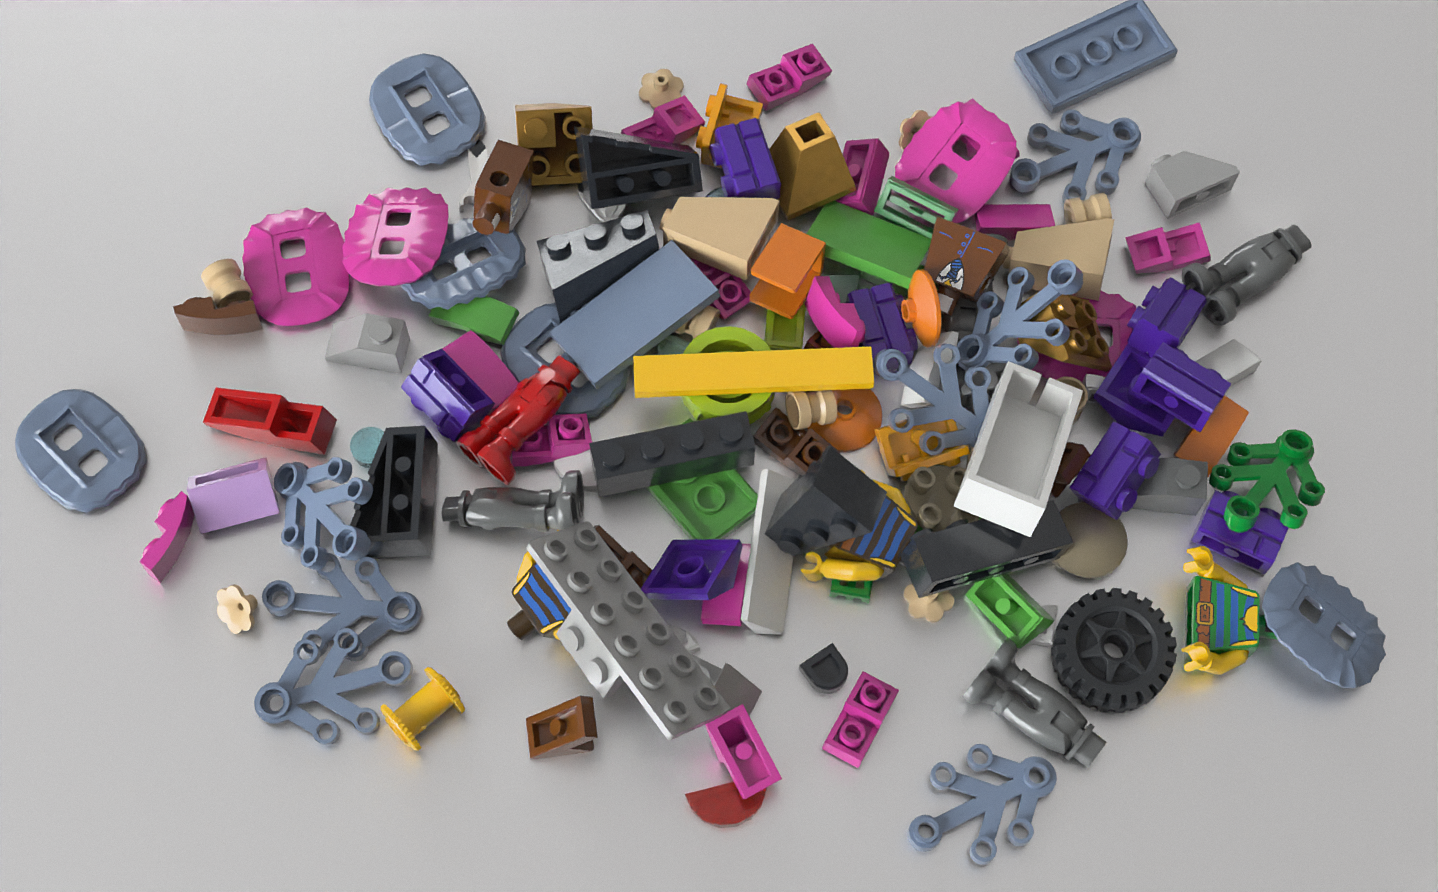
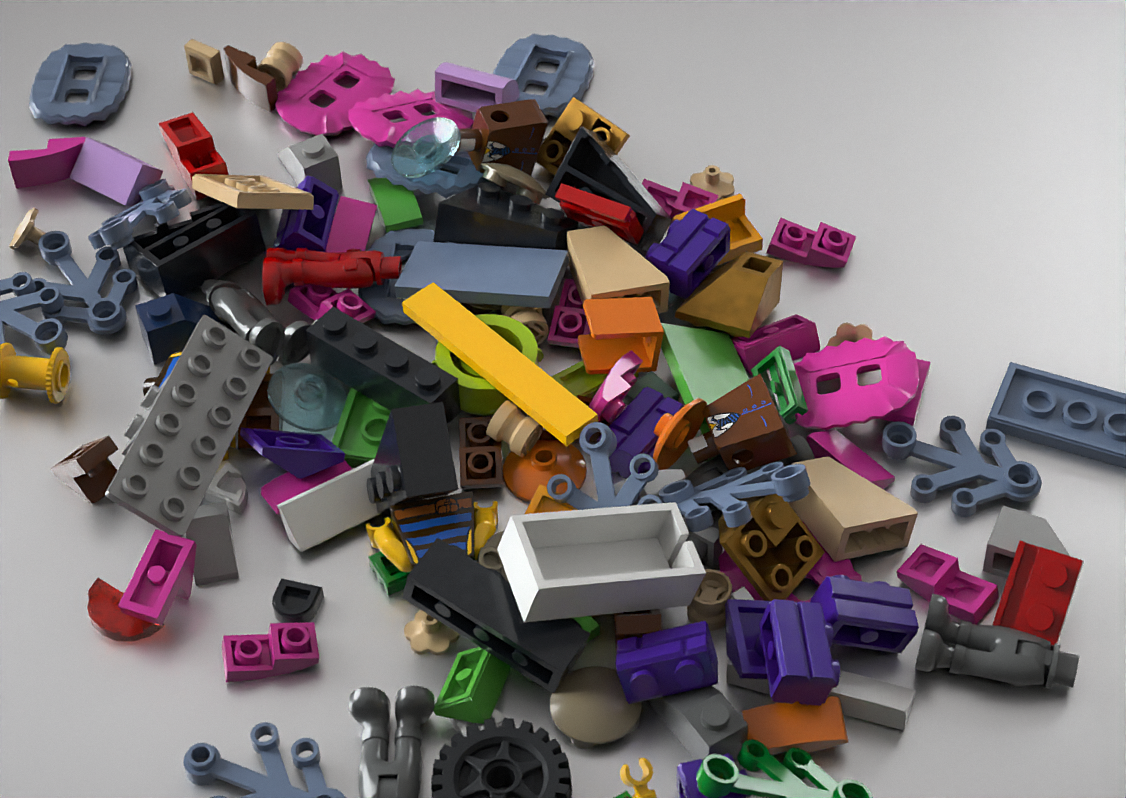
camera: 55 degrees right, 20 degrees down
tan wheel [1064,193,1112,224] -> none
none -> dark blue slope [135,293,226,365]
none -> tan tile [184,39,225,85]
none -> tan tile [192,174,314,210]
none -> clear light blue dish [267,363,347,432]
none -> clear light blue dish [391,117,461,178]
none -> lavender brick [435,62,519,112]
none -> dark tan dish [481,163,550,205]
none -> red plate [555,183,644,245]
none -> red plate [993,540,1084,646]

